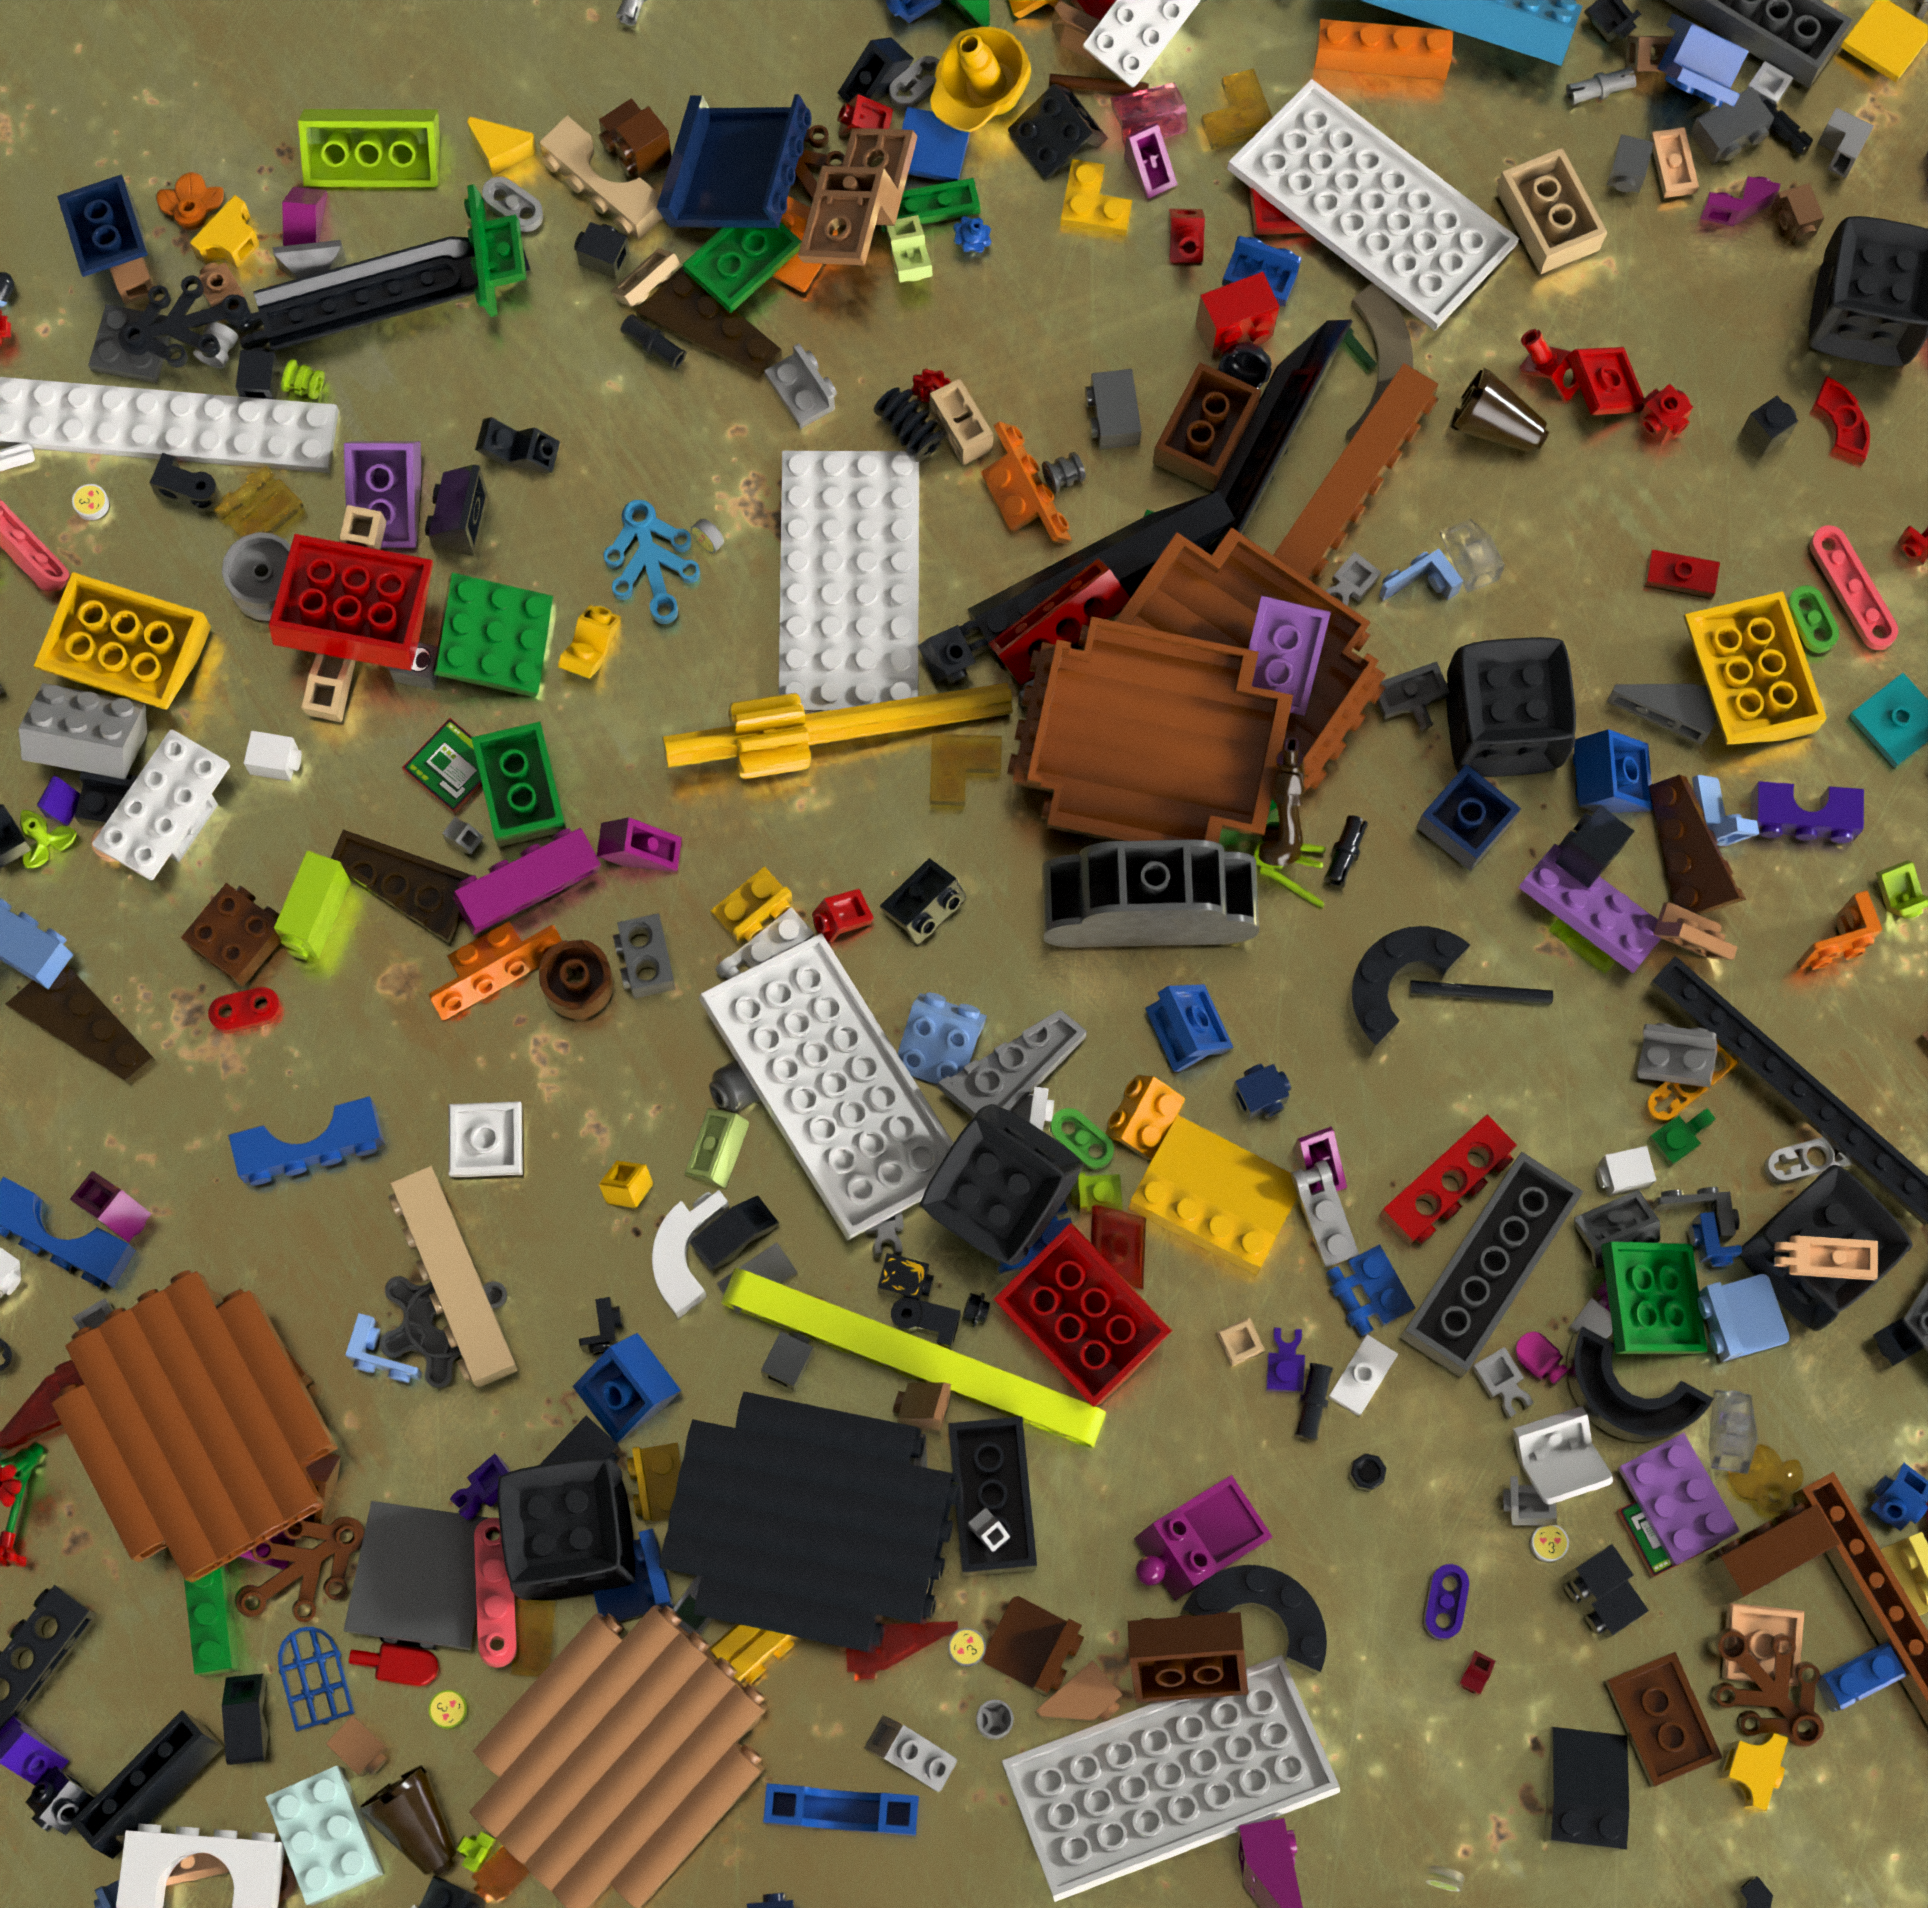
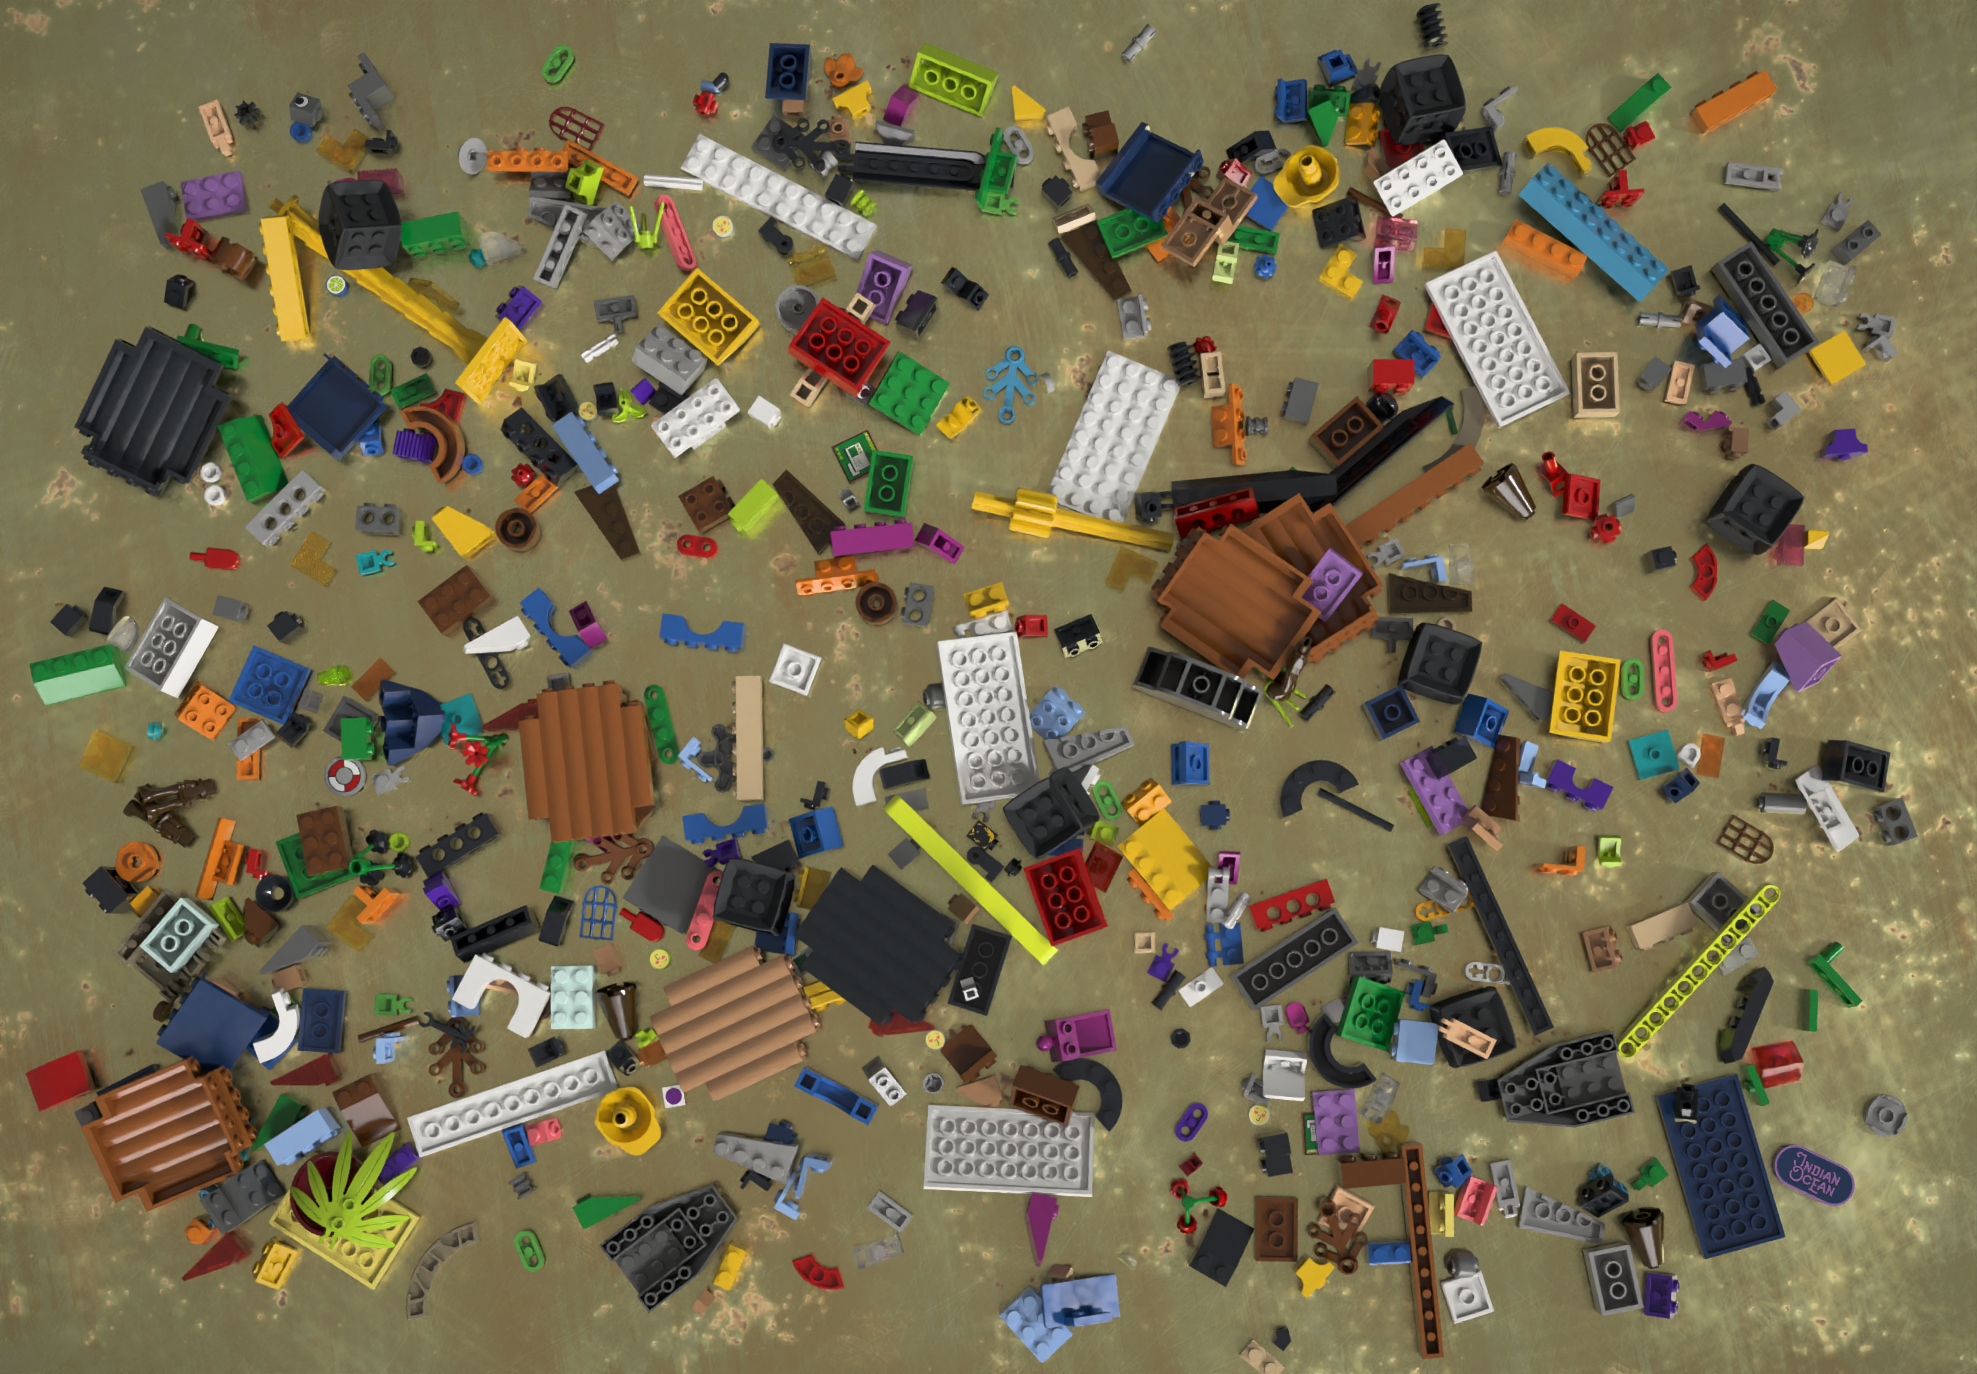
camera: 30 degrees right, 10 degrees up
none -> green plate [644,684,680,765]
none -> blue arch [682,803,769,844]
none -> bright green plate [982,191,1018,215]
none -> orange plate [1127,868,1174,921]
none -> red plant [1170,1179,1228,1234]
none -> white axle [1222,892,1251,929]
none -> dark brown wing [1388,573,1472,614]
none -> dark grey slope [1610,494,1635,518]

